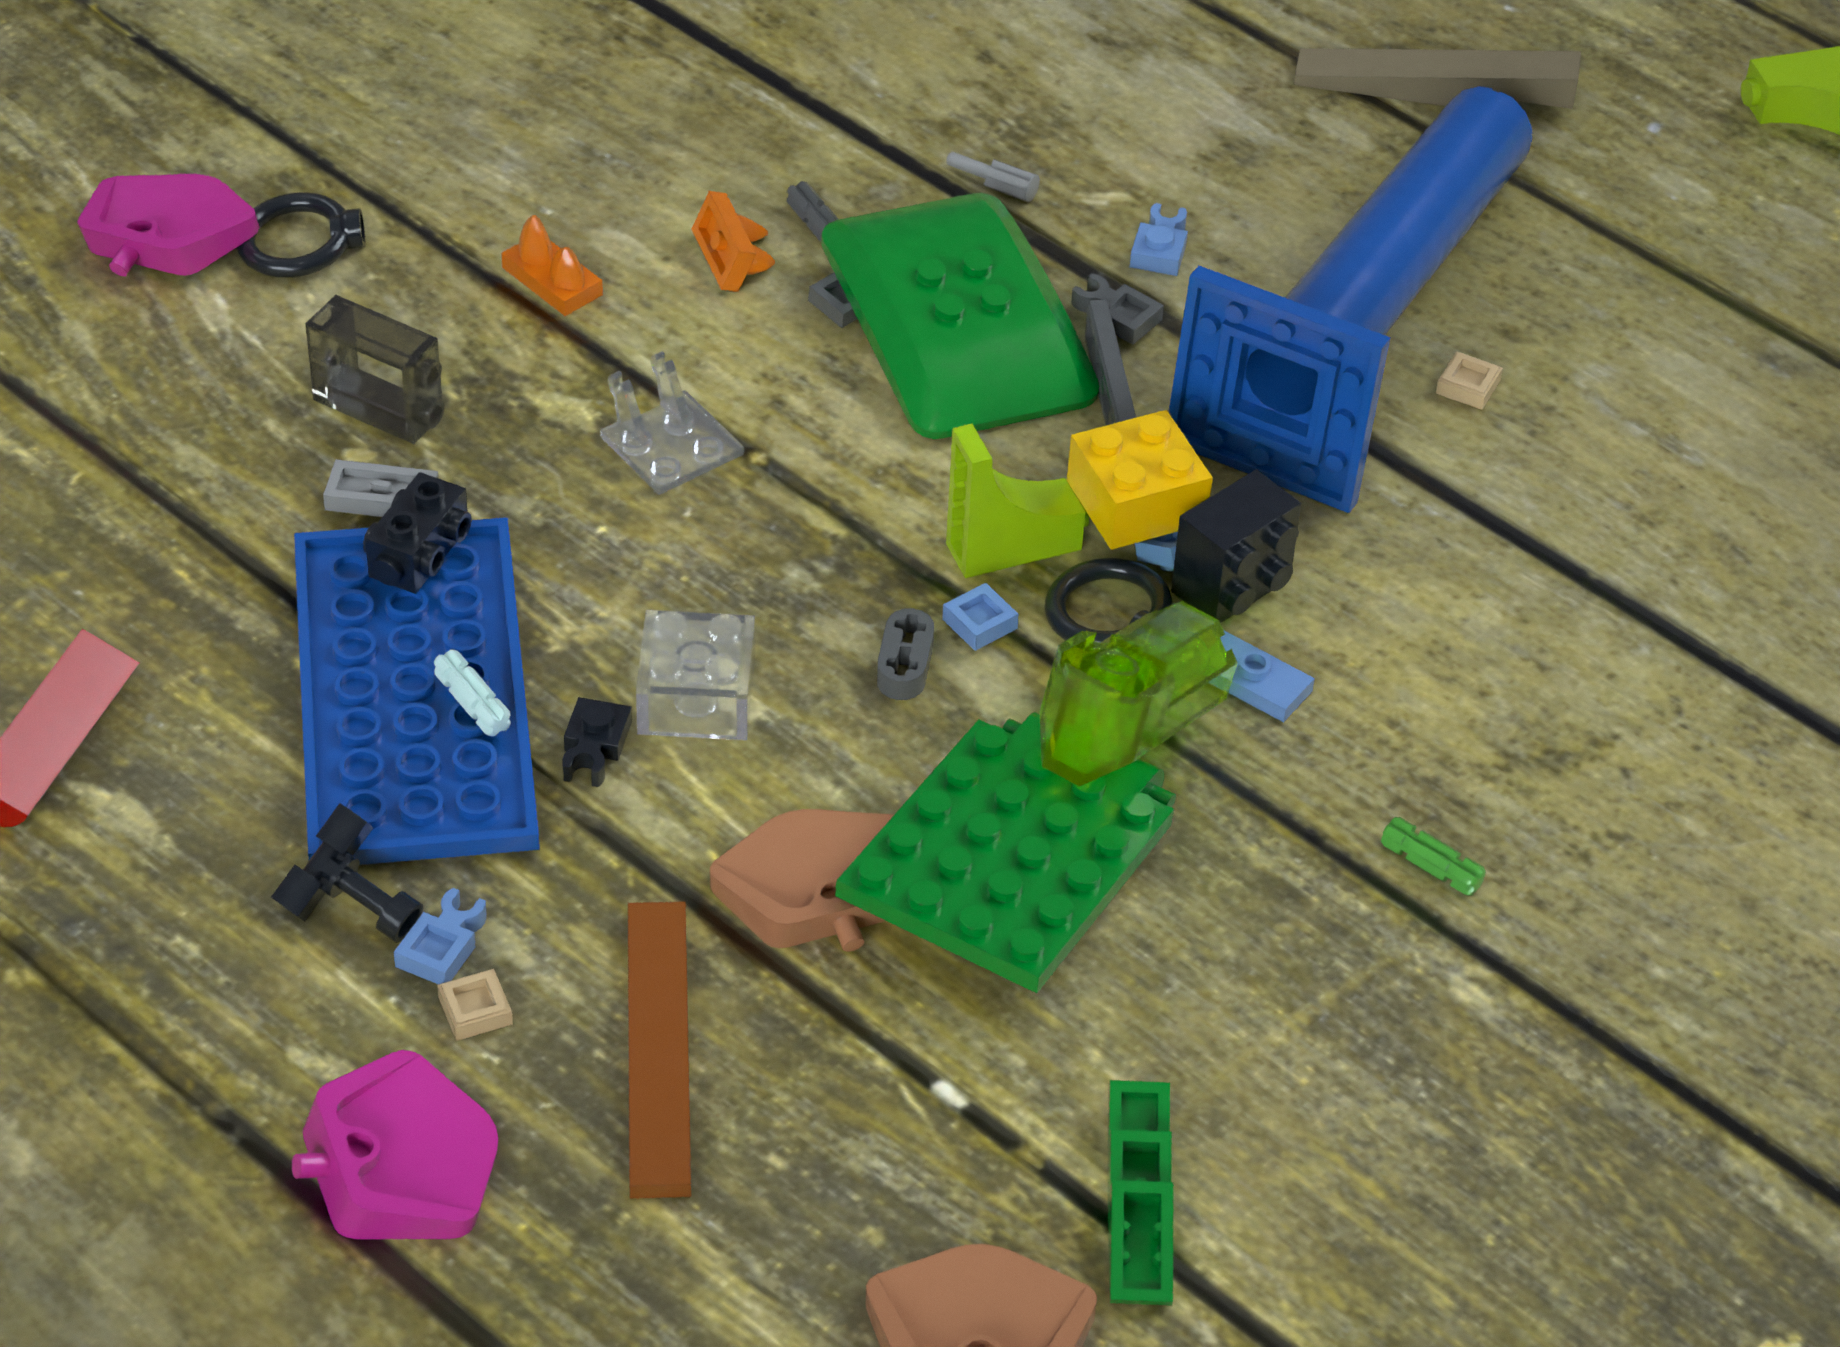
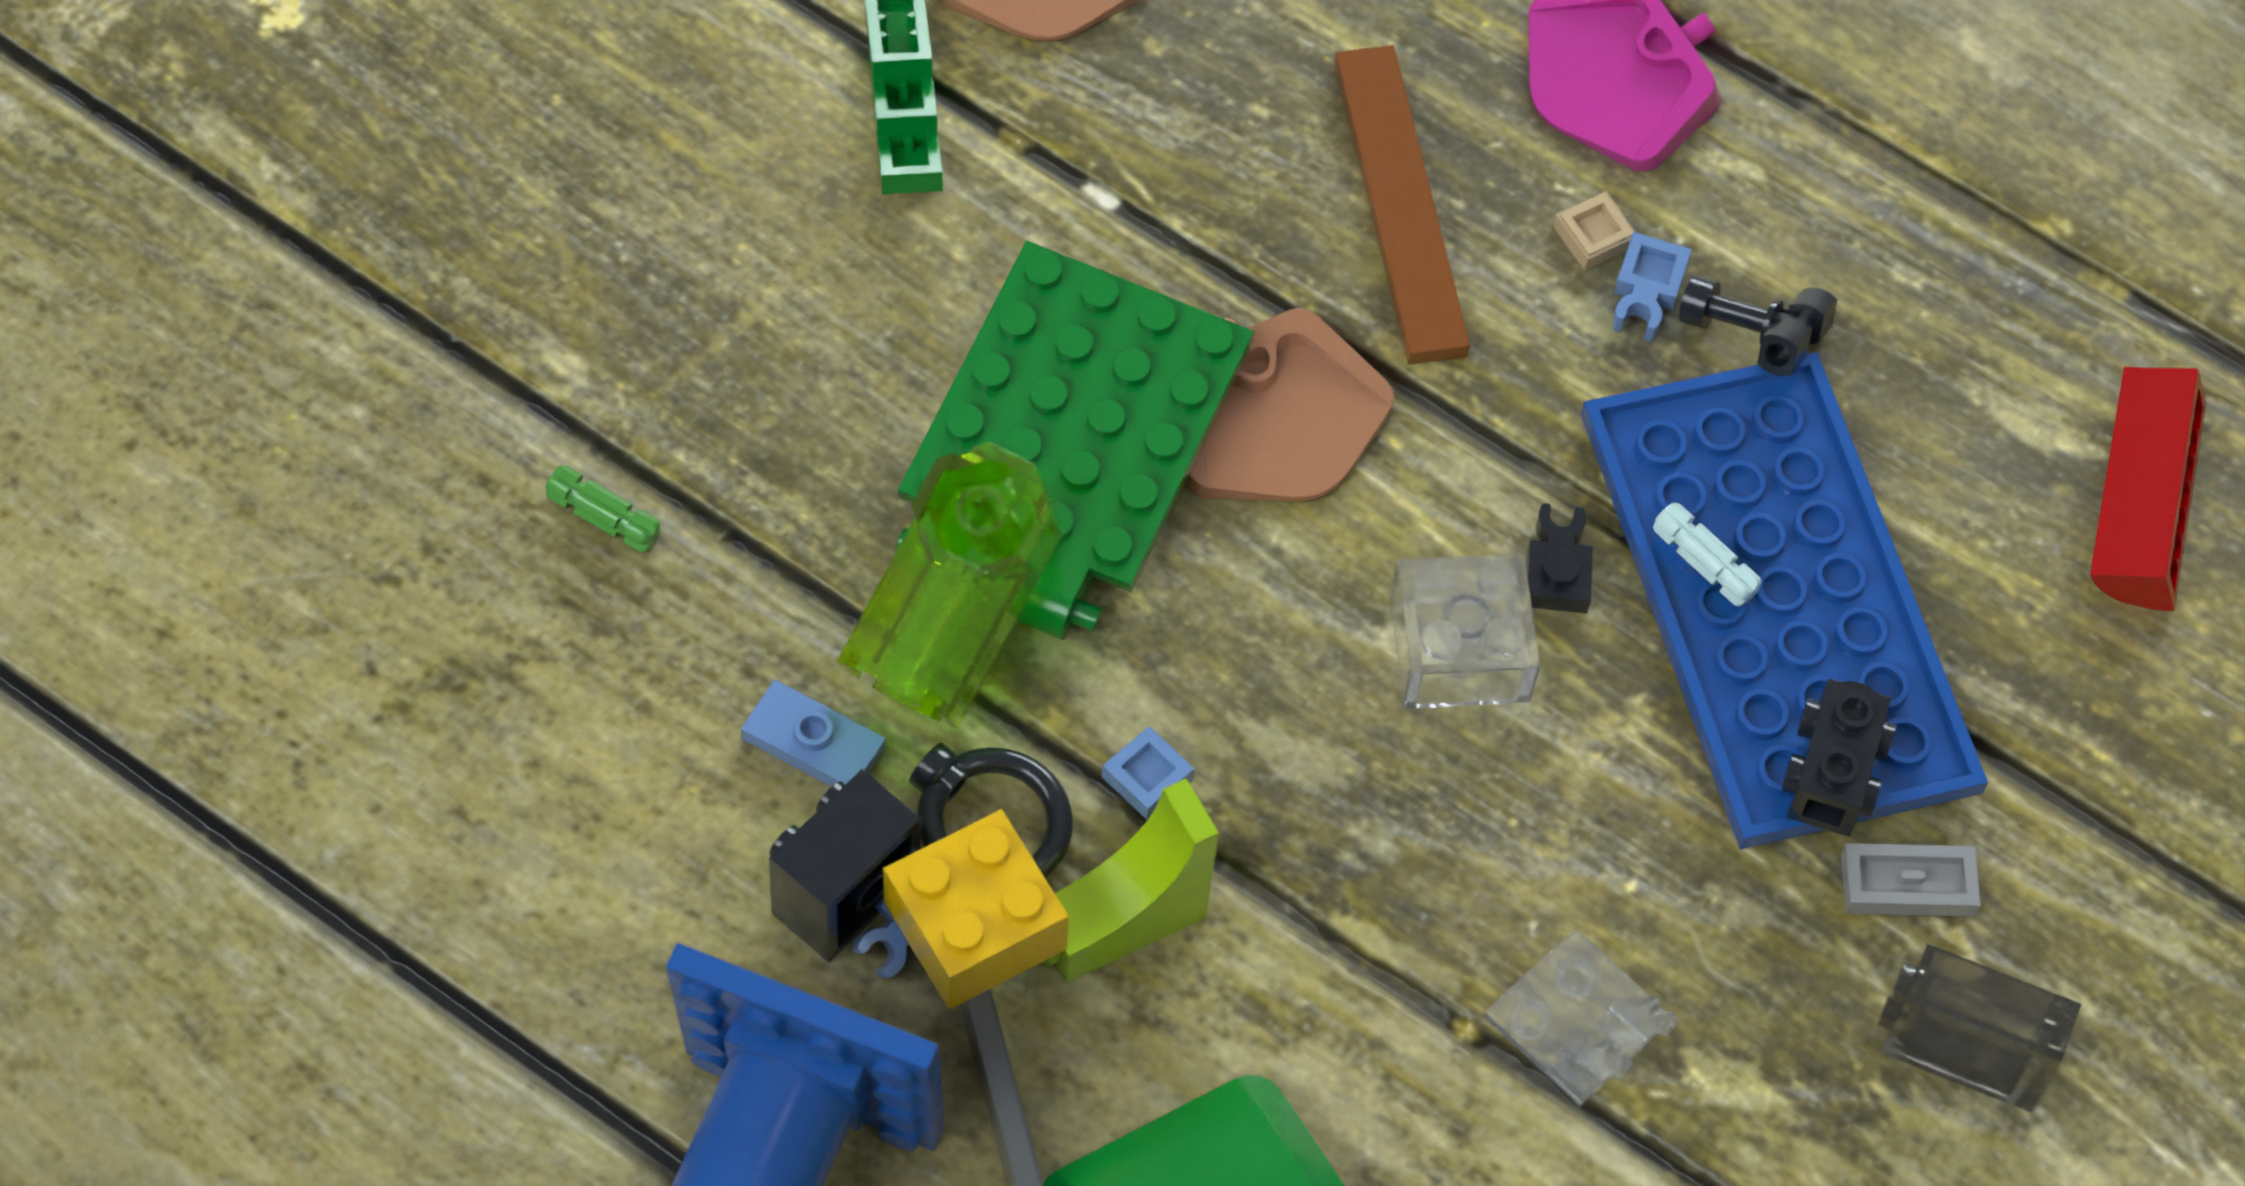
camera: 170 degrees right, 15 degrees up
dark grey beam [877,608,934,700] -> none

